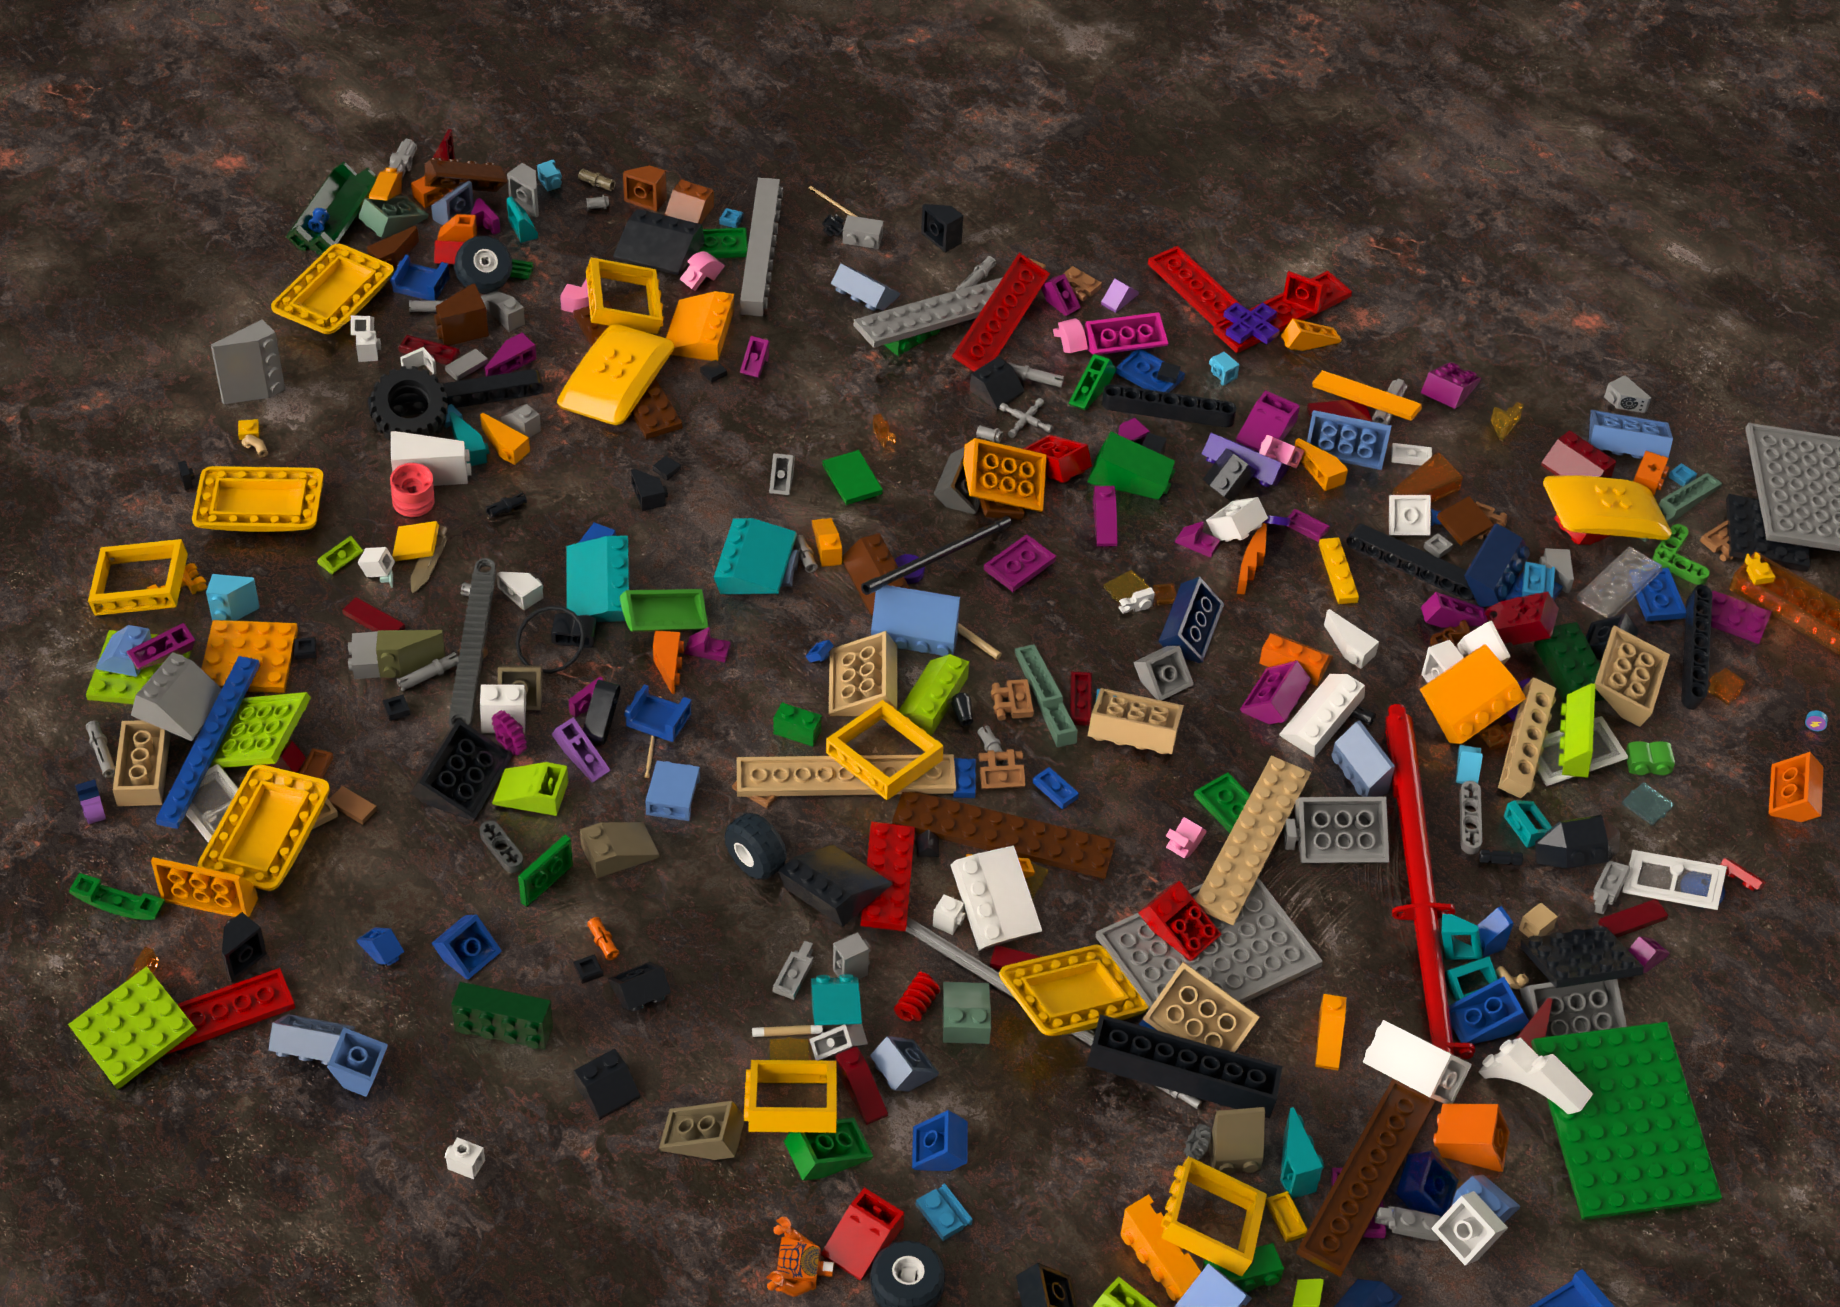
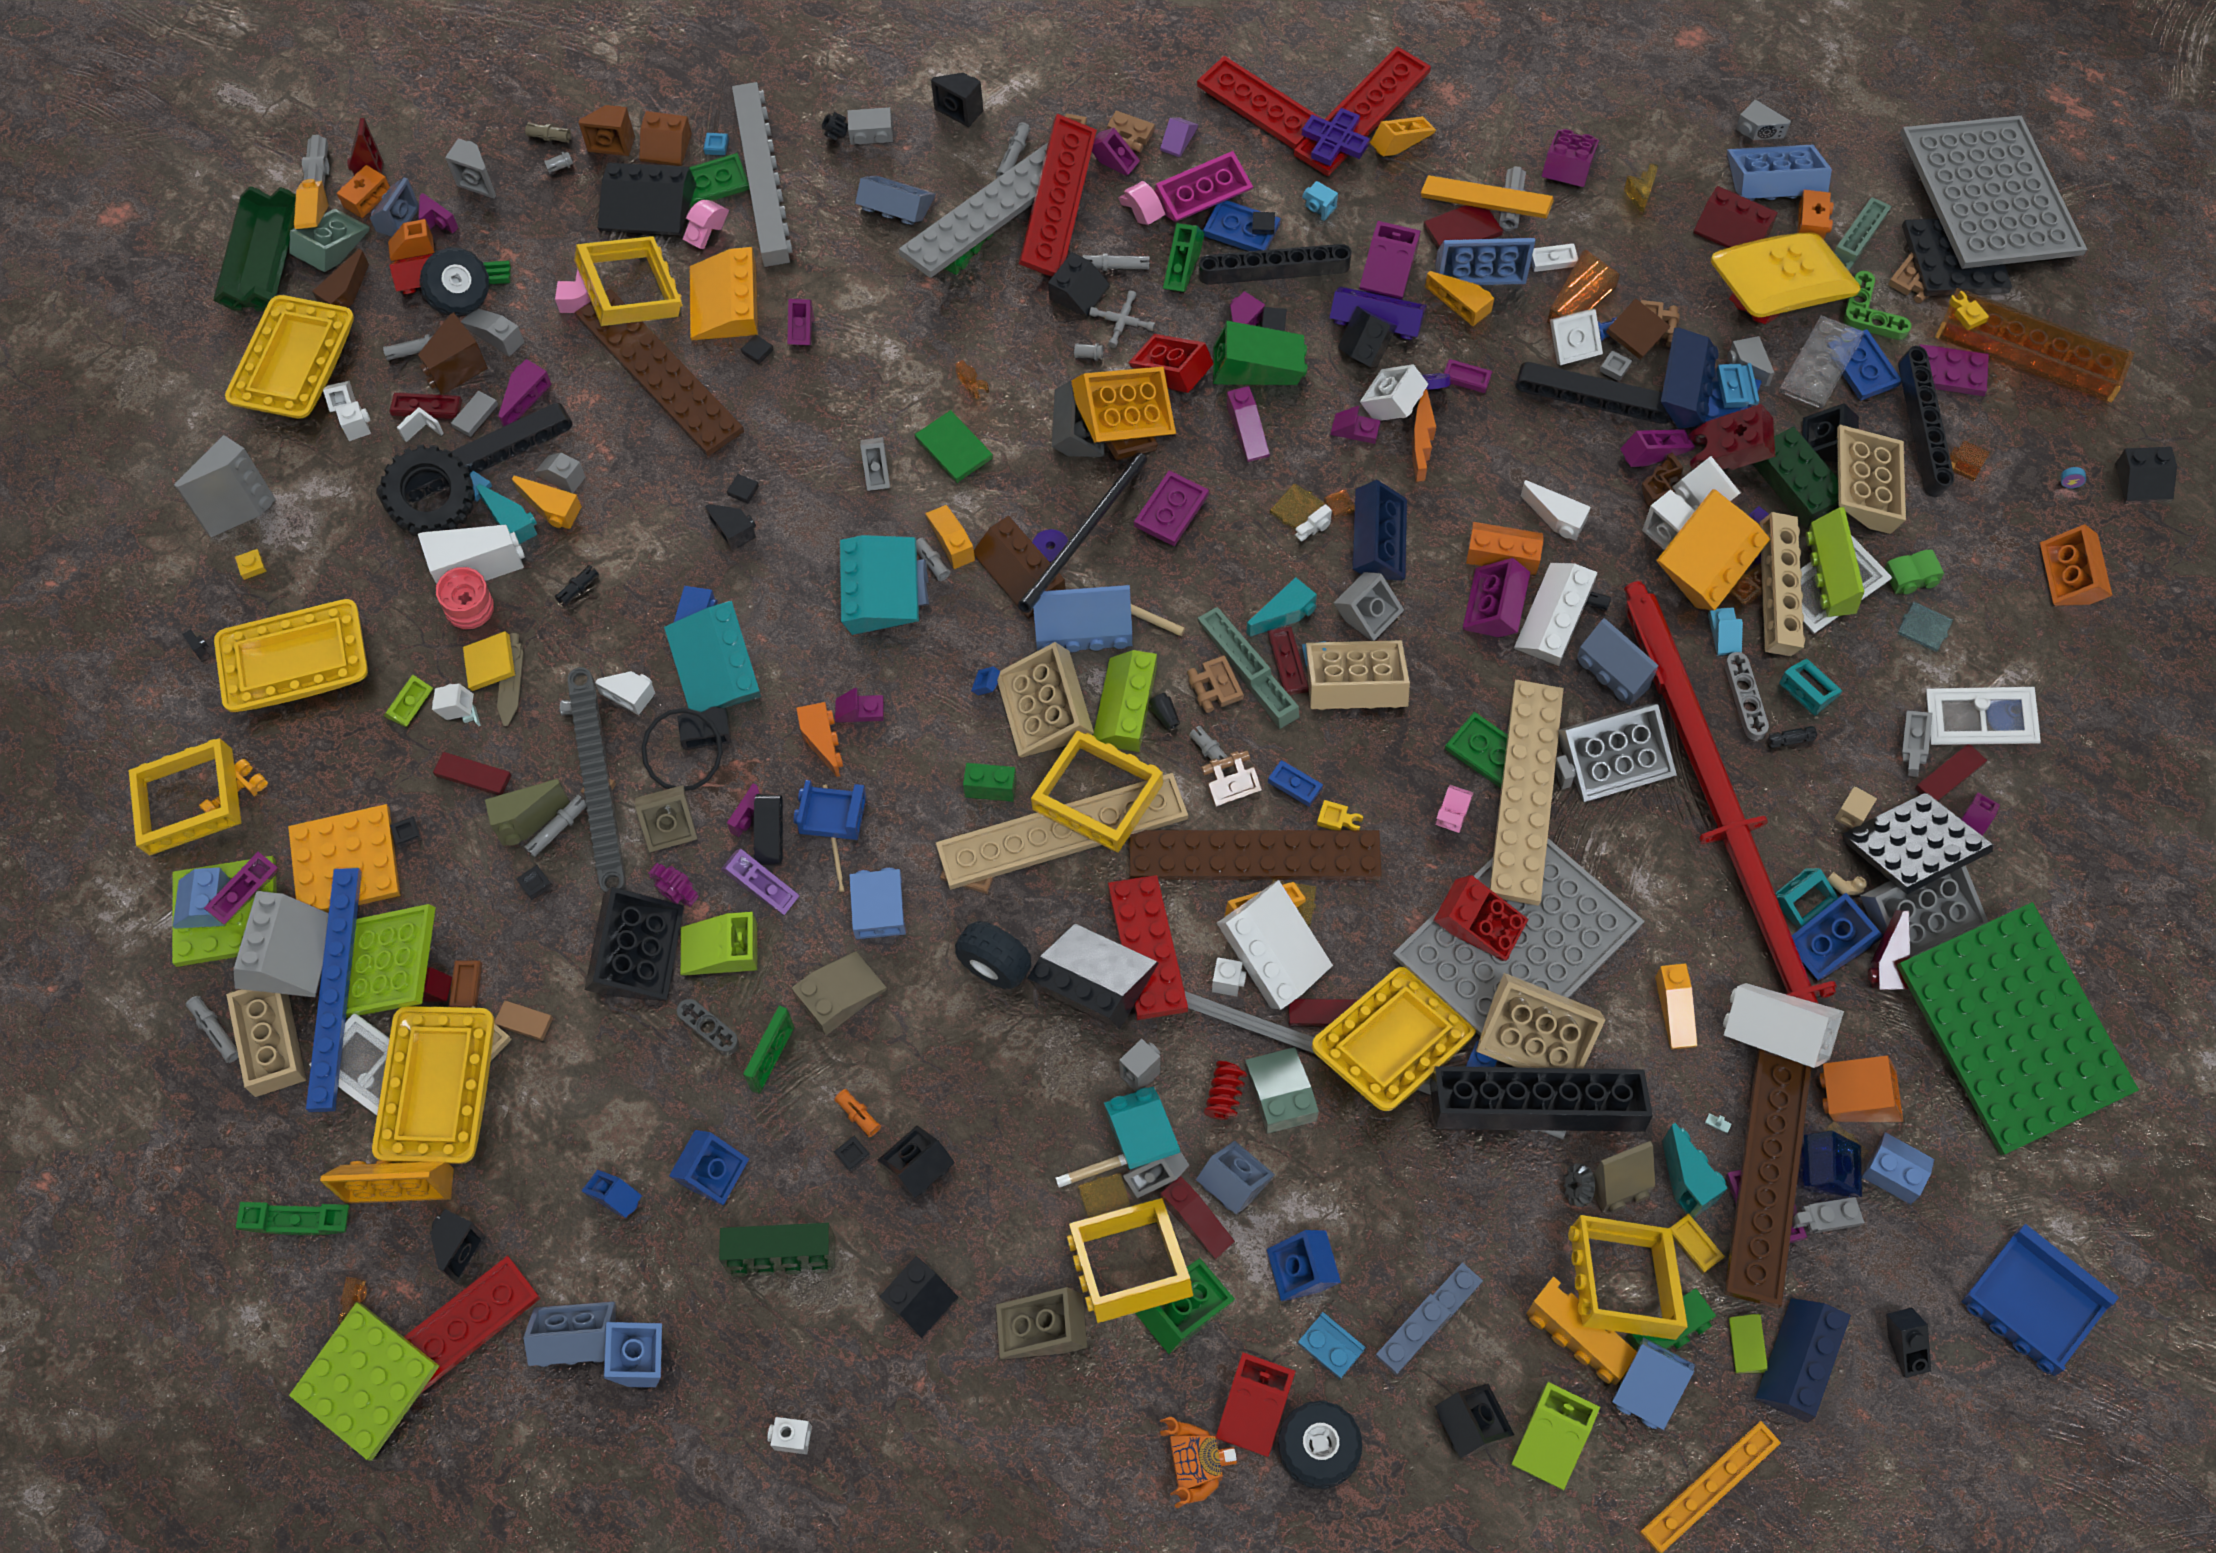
camera: 10 degrees left, 15 degrees up
leg [75,779,106,825] -> none
medium azure slope [206,574,260,621] -> none
tan arm [242,435,268,457] -> none
blue bush [308,208,330,233] -> none
light grey brick [348,631,380,679] -> none
blue panel [390,255,450,301] -> none
reddish brown slope [425,158,507,192] -> none
white slope [480,685,526,734] -> none
teal tile [506,197,538,243] -> none
medium azure brick [537,159,562,192] -> none
yellow wedge [557,324,674,425] -> none
bright green slope [619,589,708,632] -> none
light grey hinge [773,941,814,1000] -> none
tan piece [809,186,858,217] -> none
black slope [917,829,939,857] -> none
blue plate [953,758,976,798] -> none
bright pink brick [1259,435,1305,469] -> none
red slope [1282,271,1328,314] -> none
yellow plate [1318,537,1359,604] -> none
white brick [1431,1191,1508,1266] -> none
teal tile [1441,914,1483,960] -> none
blue slope [1470,906,1514,958] -> none
white arch [1479,1038,1593,1114] -> none
black wedge [1535,815,1620,868] -> none
dark azure tile [1668,463,1697,487] -> none
plate [1720,858,1766,891] -> none
none -> teal slope [1246,577,1317,637]
none -> yellow plate [1317,800,1363,830]
none -> sand blue bracket [1375,1262,1483,1376]
none -> light aqua piece [1705,1113,1731,1133]

